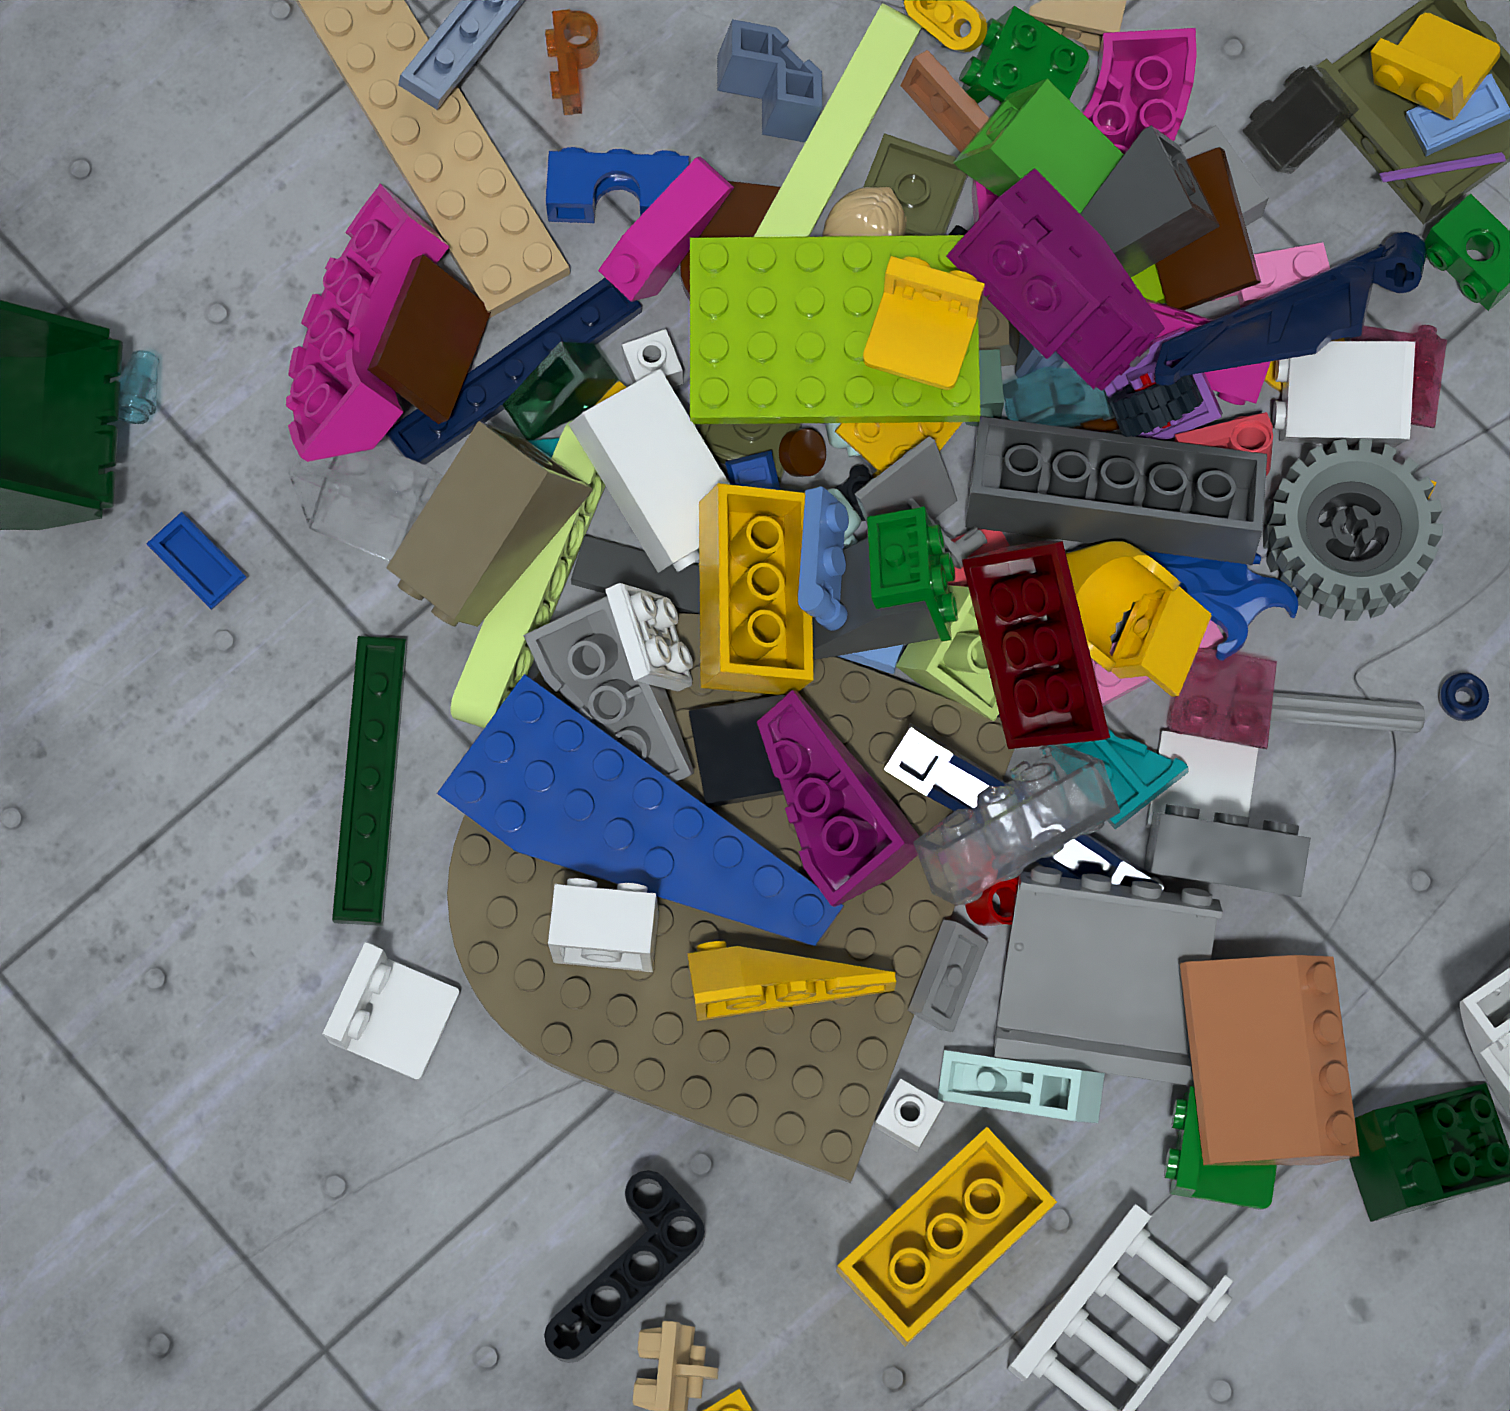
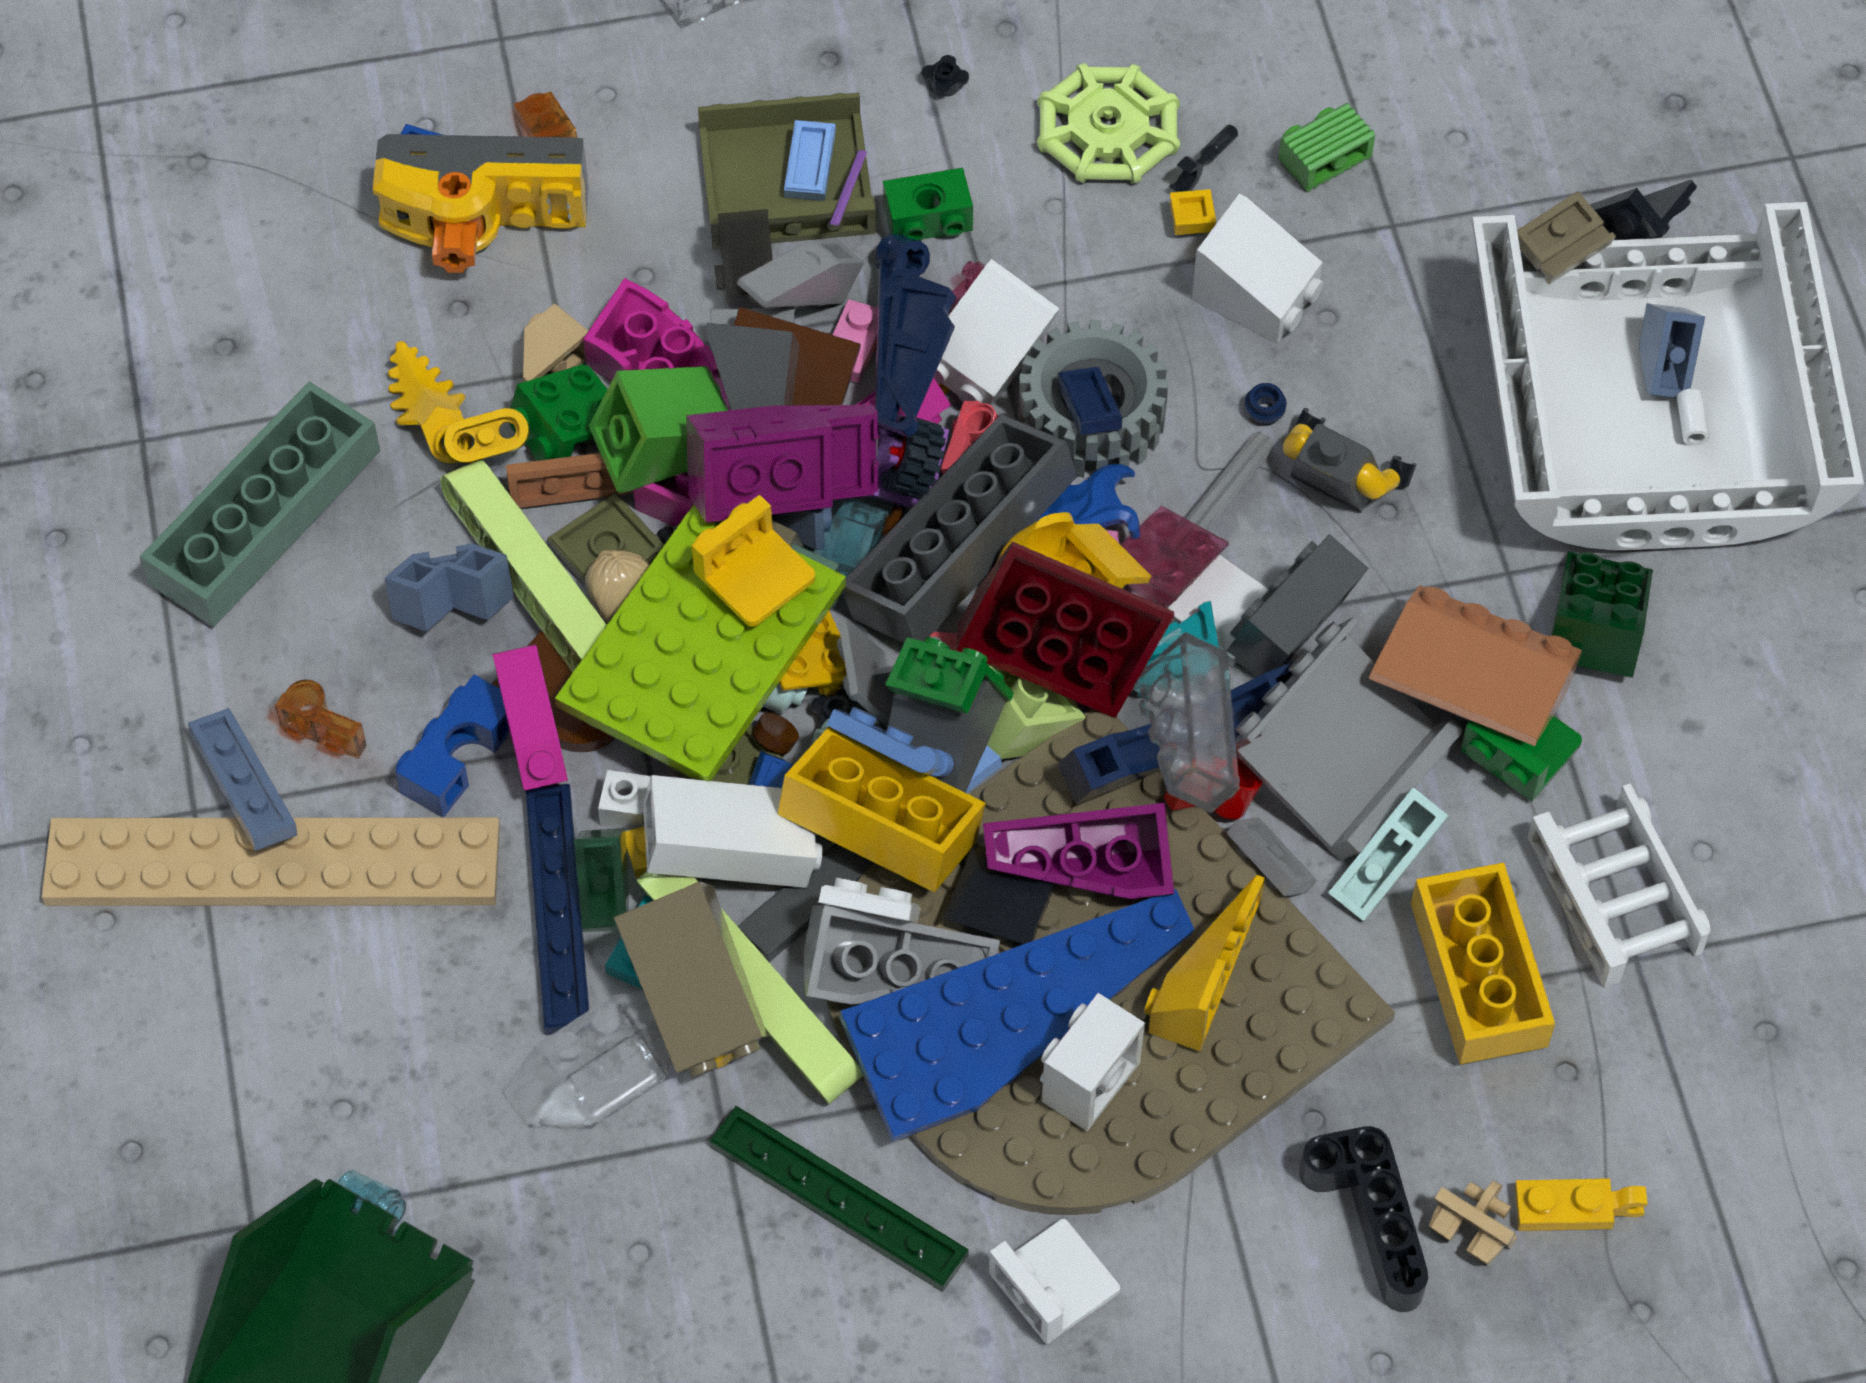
camera: 60 degrees left, 15 degrees down
blue tile [146,512,247,610] -> none
dark pink brick [286,183,449,462] -> none
reddish brown tile [367,254,491,424] -> none
white plate [874,1079,944,1152] -> none
yellow bracket [1371,13,1500,121] -> none
none -> light grey slope [737,239,864,309]
none -> dark blue tile [1057,367,1122,435]
none -> torso [1283,408,1417,513]

